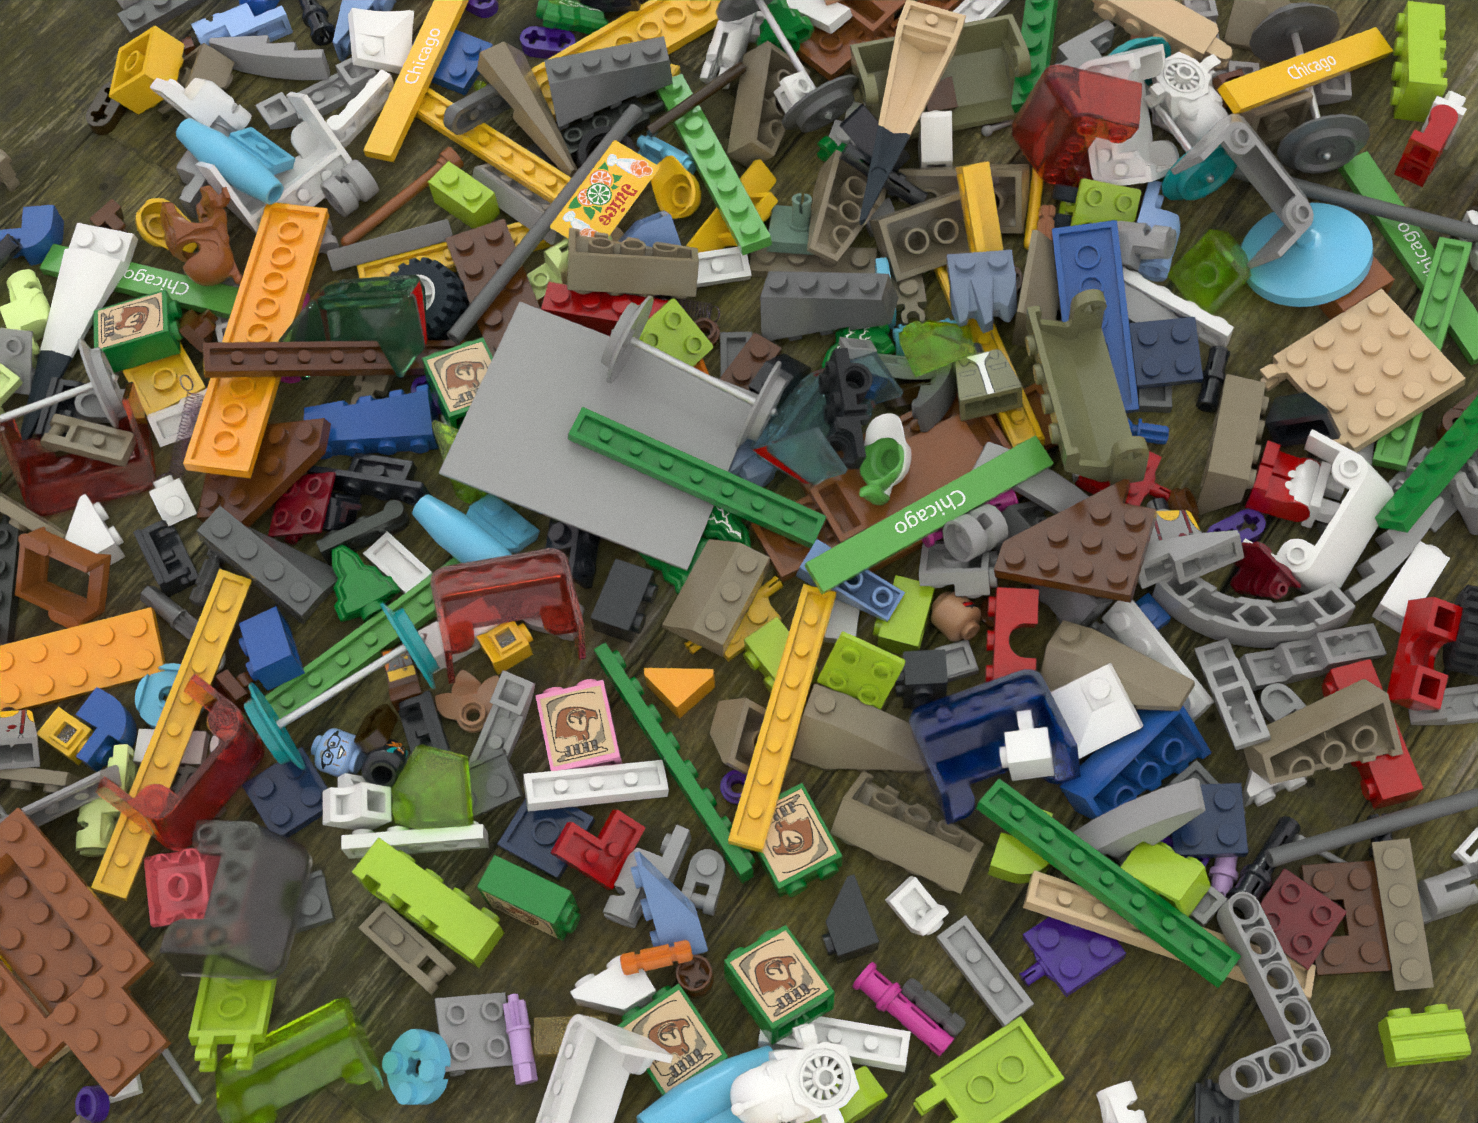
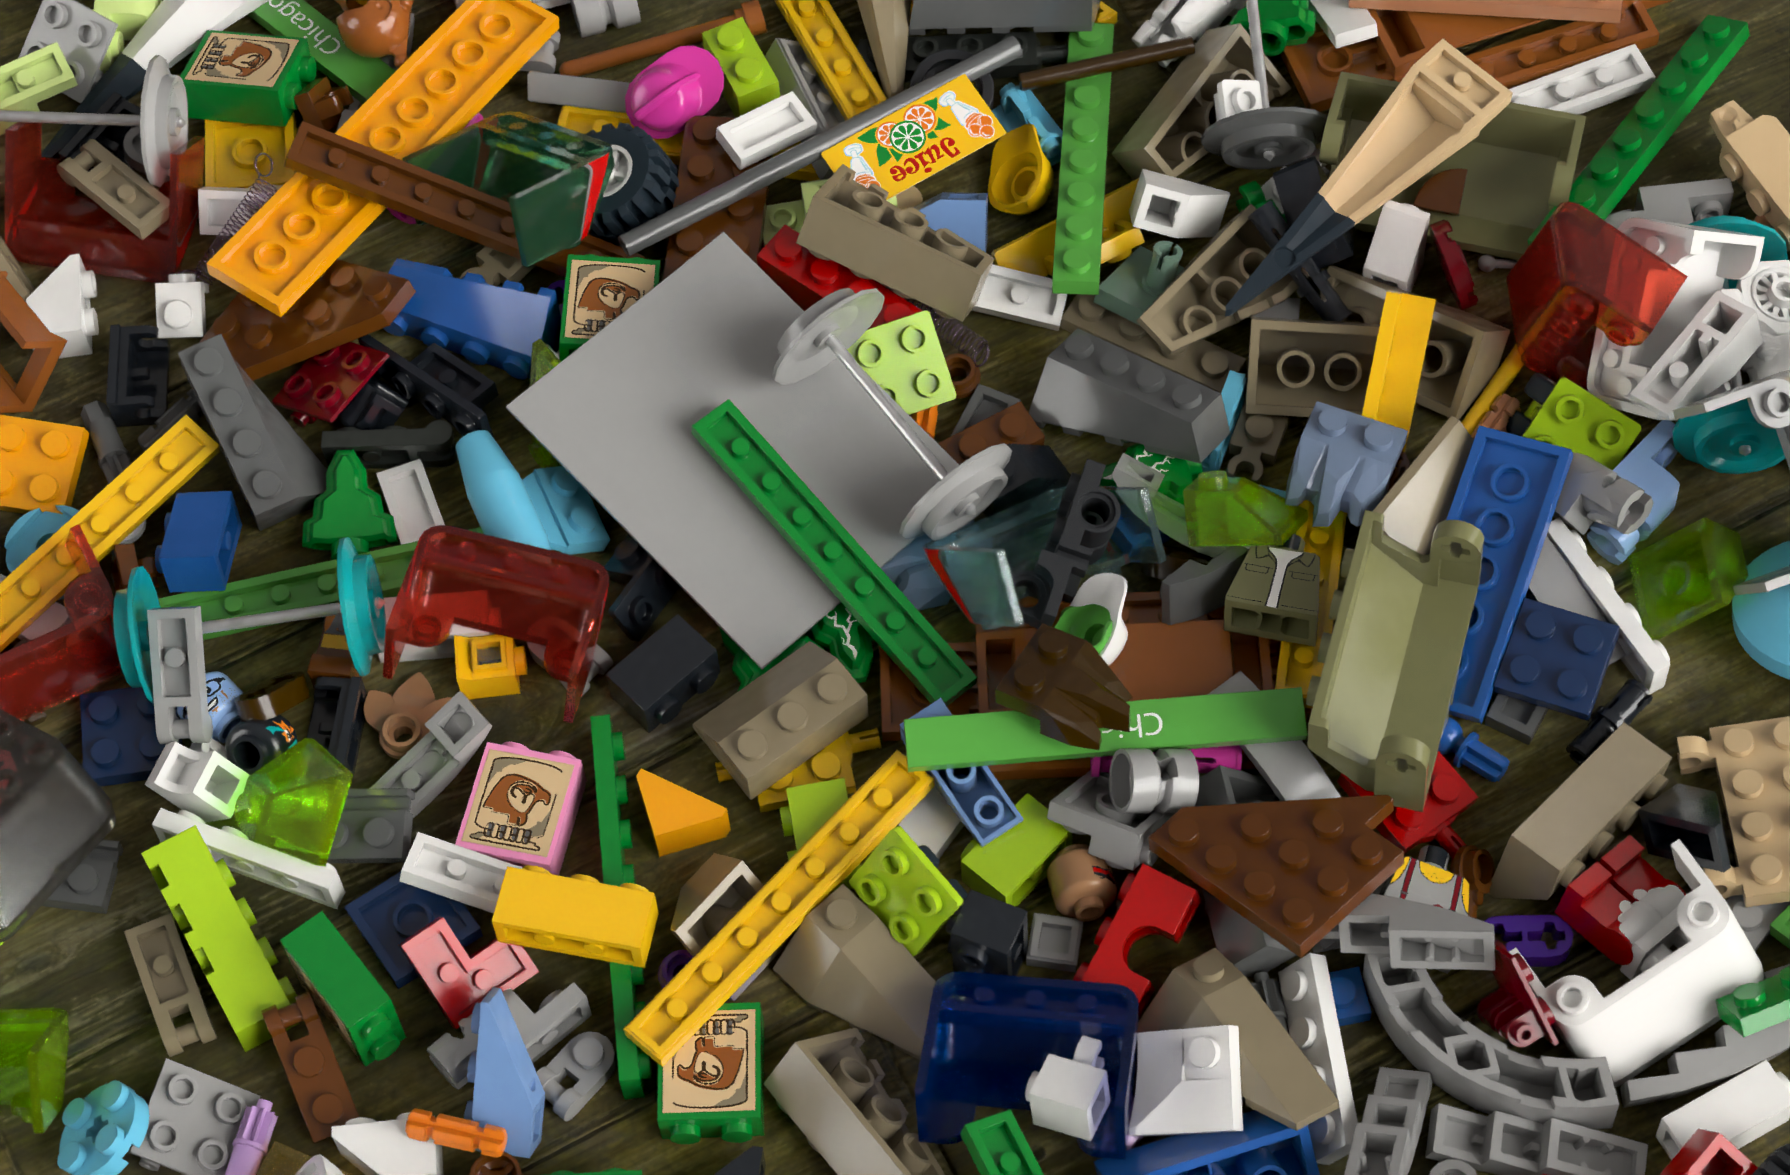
camera: 25 degrees right, 5 degrees down
none -> light grey plate [147,606,213,744]
none -> reddish brown plate [261,991,360,1144]
none -> yellow brick [492,865,659,968]
none -> dark pink piece [625,46,724,139]
none -> white tile [716,91,817,170]
none -> dark brown plate [995,623,1133,750]
none -> white slope [1129,168,1230,238]
none -> dark red tile [1429,219,1478,311]
none -> white slope [1630,290,1763,420]

